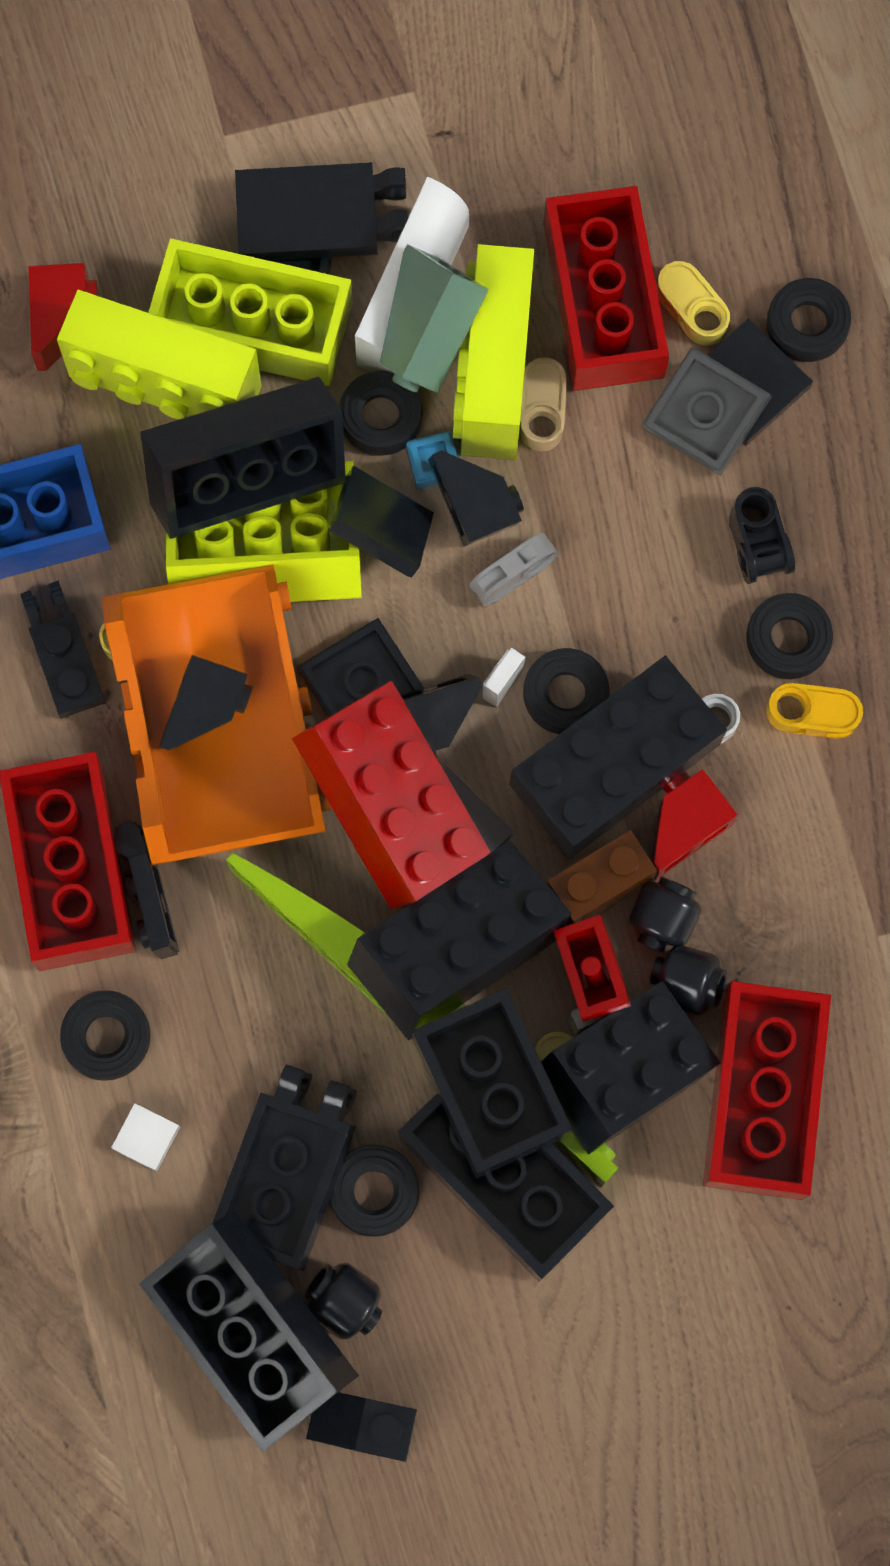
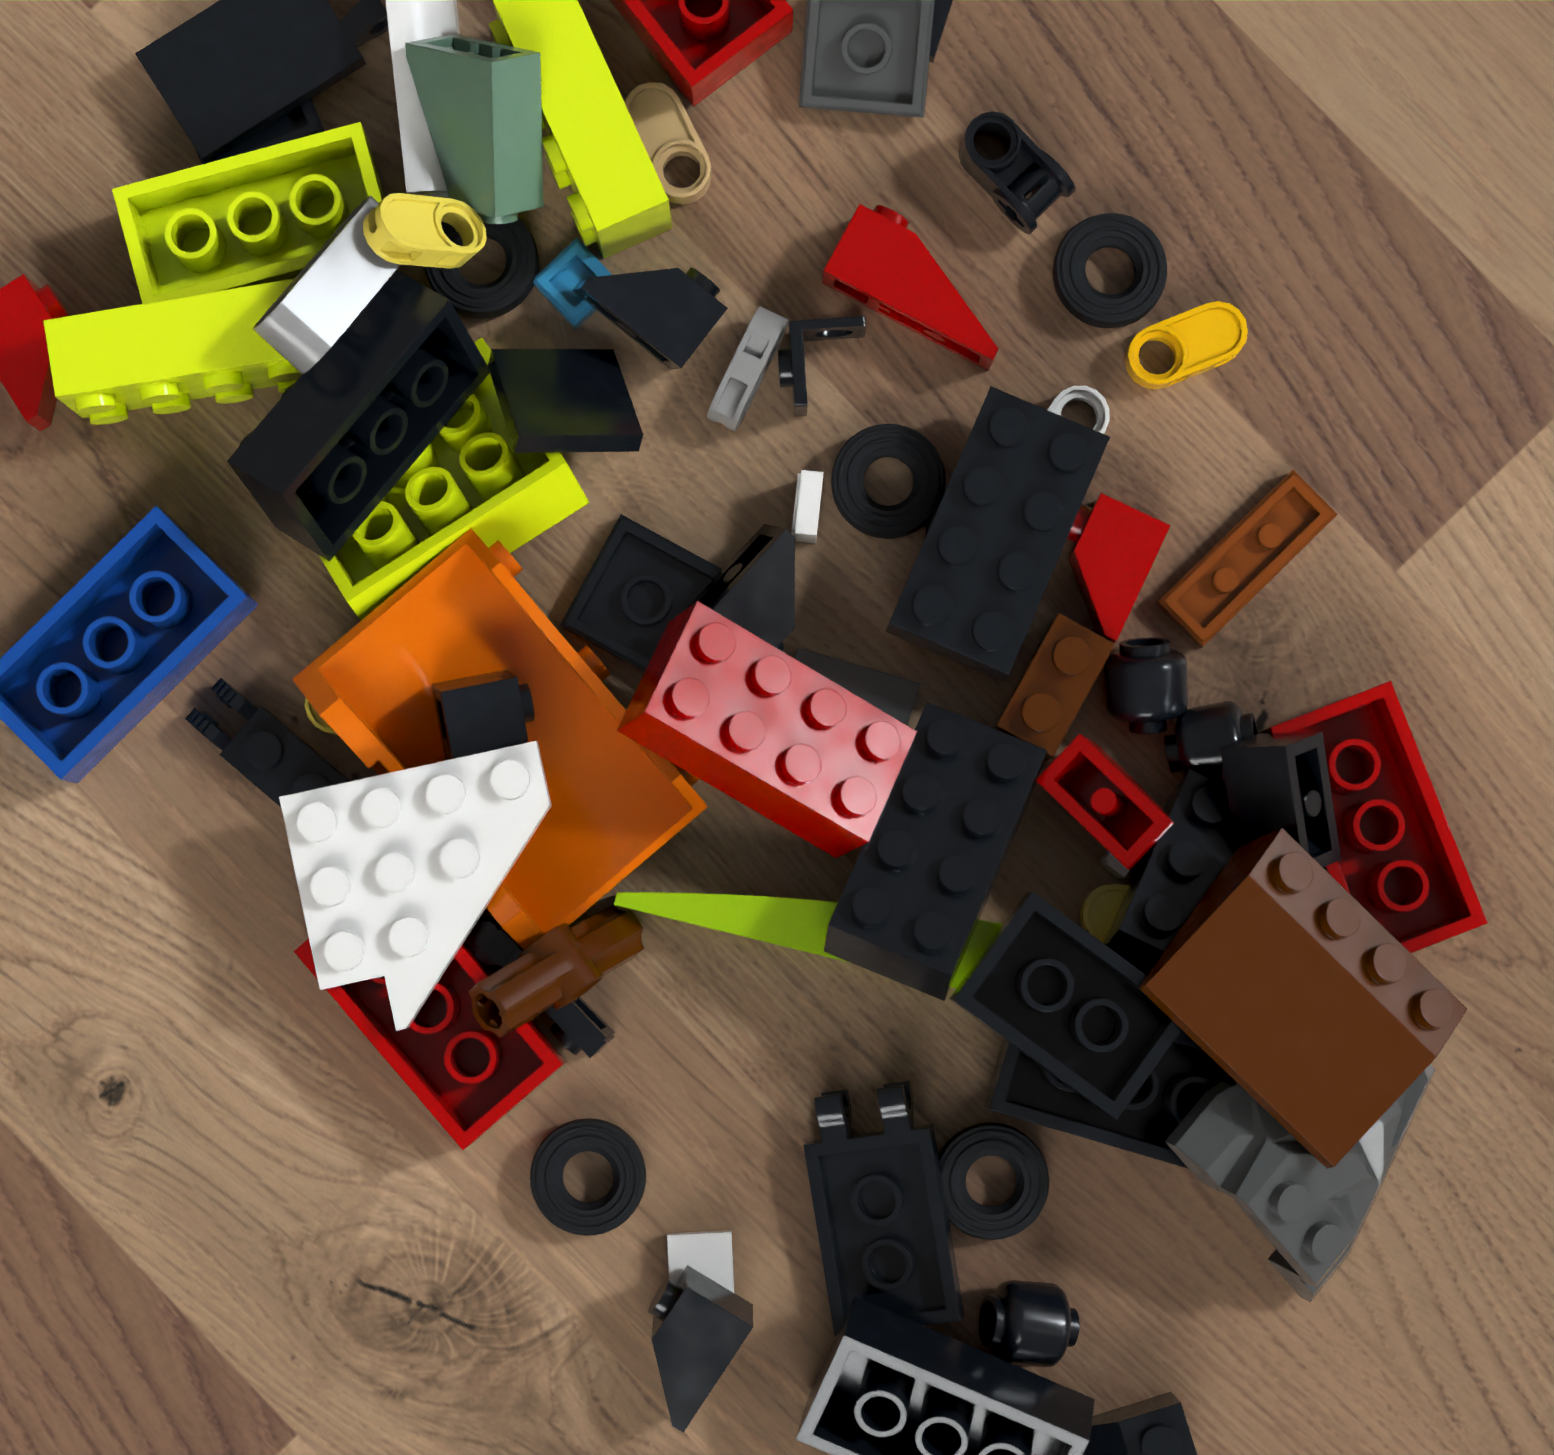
camera: 30 degrees left, 10 degrees up
none -> beam [253,195,401,374]
none -> white wing [279,741,552,1031]
none -> light yellow piece [363,193,487,269]
none -> reddish brown piece [468,905,644,1038]
none -> black slope [648,1265,753,1433]
none -> black bracket [778,316,866,416]
none -> red slope [822,204,999,371]
none -> reddish brown slope [1139,828,1467,1169]
none -> dark orange tile [1156,470,1338,649]
none -> dark grey wedge [1165,1064,1435,1302]
none -> black slope [1220,732,1341,867]

